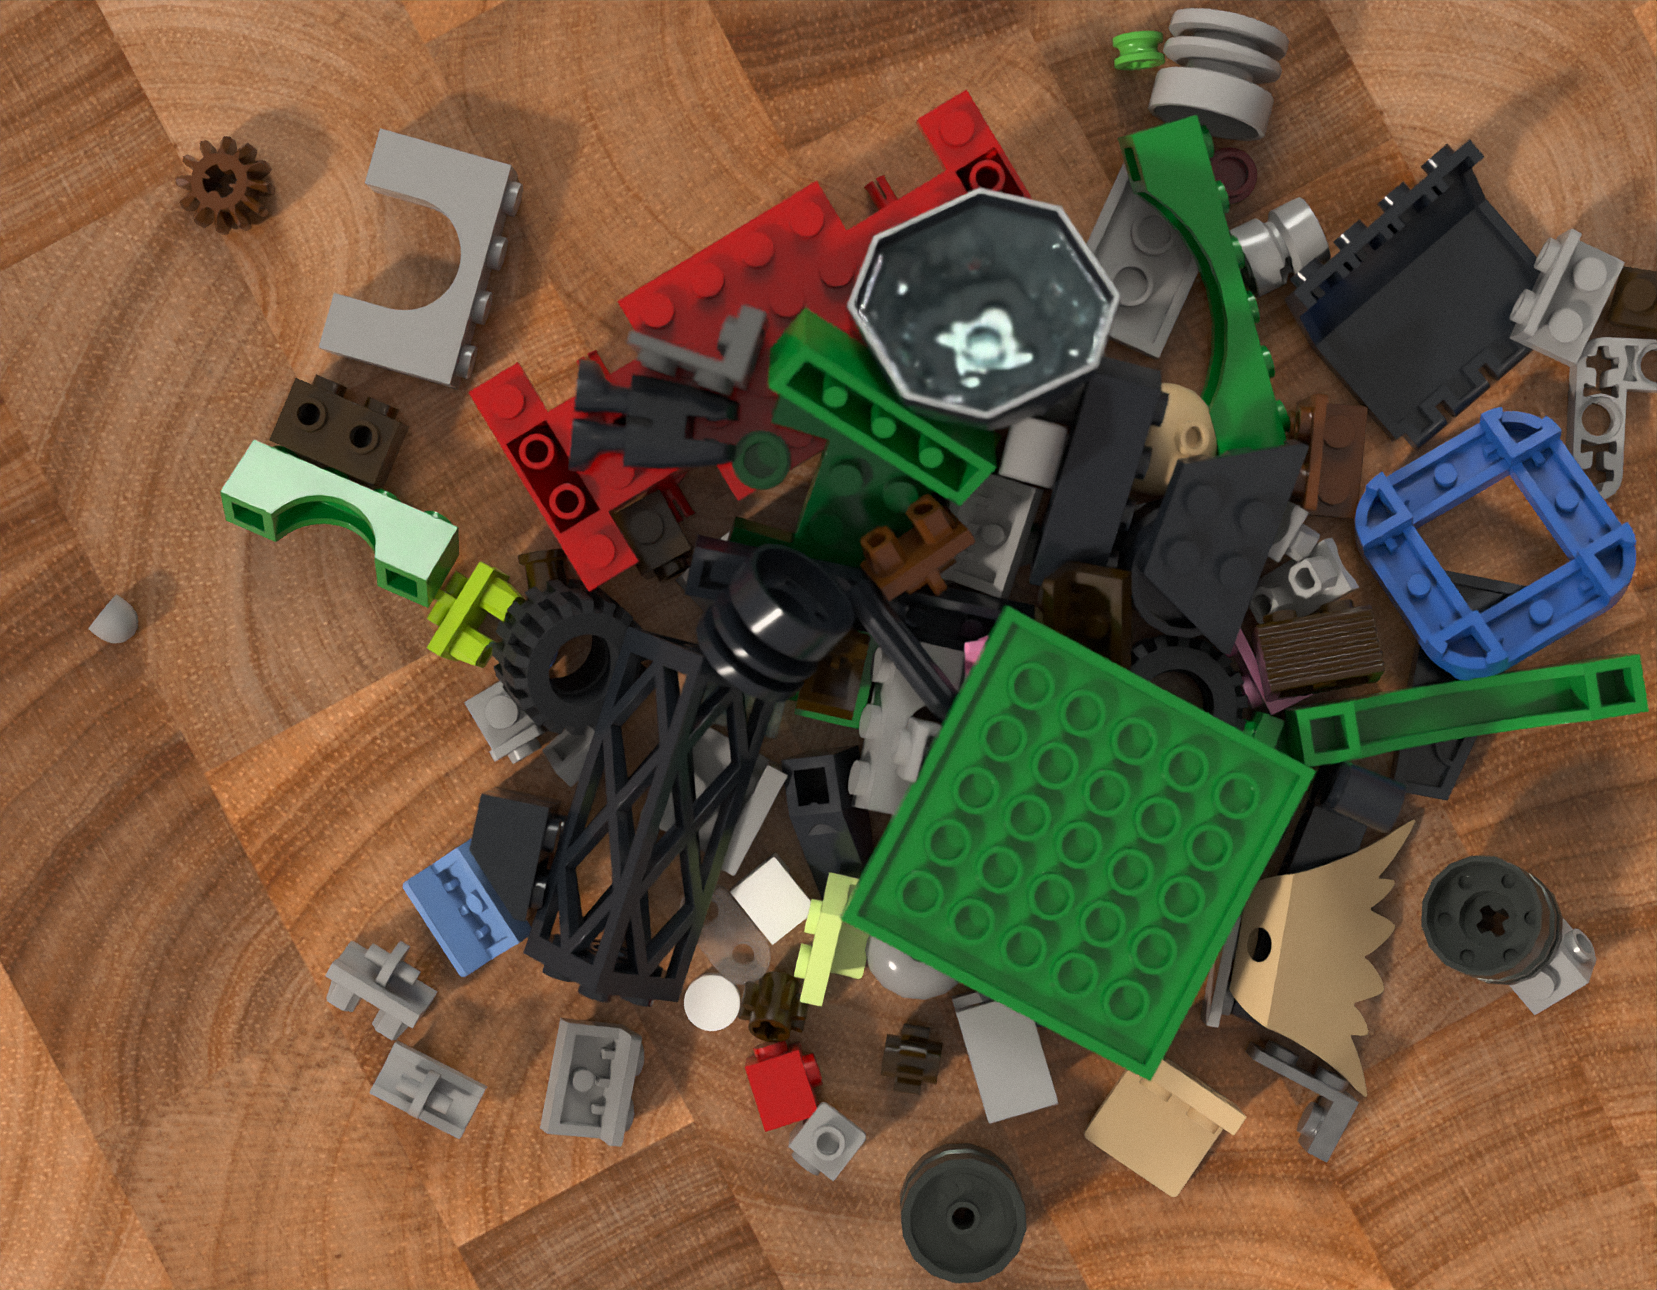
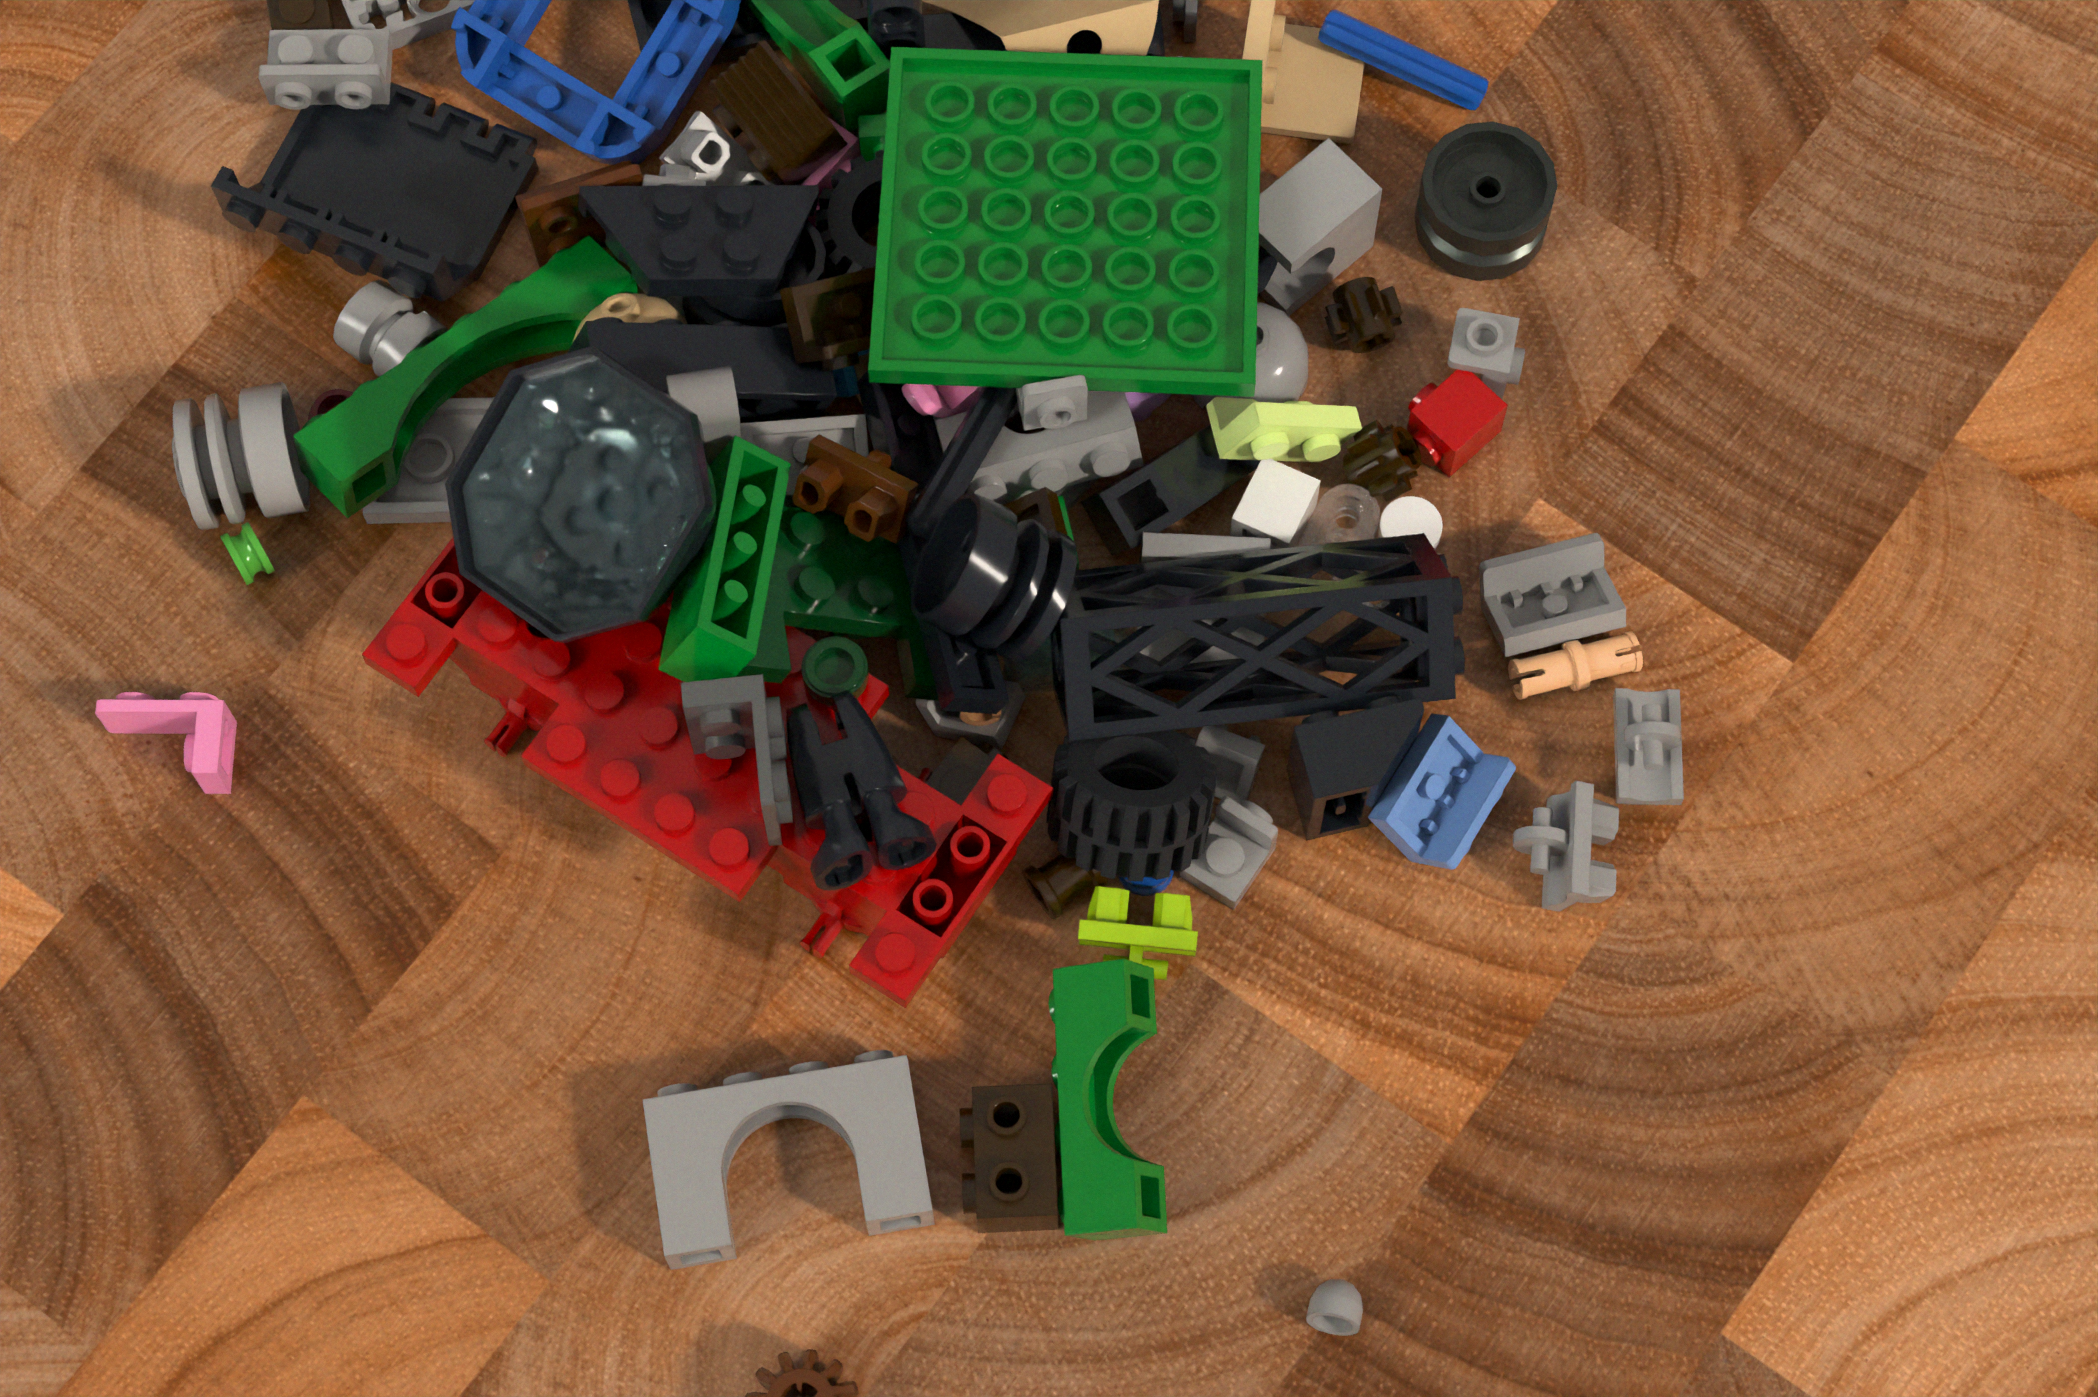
camera: 110 degrees left, 20 degrees down
none -> blue axle [1318,9,1489,110]
none -> light nougat pin [1508,631,1643,700]

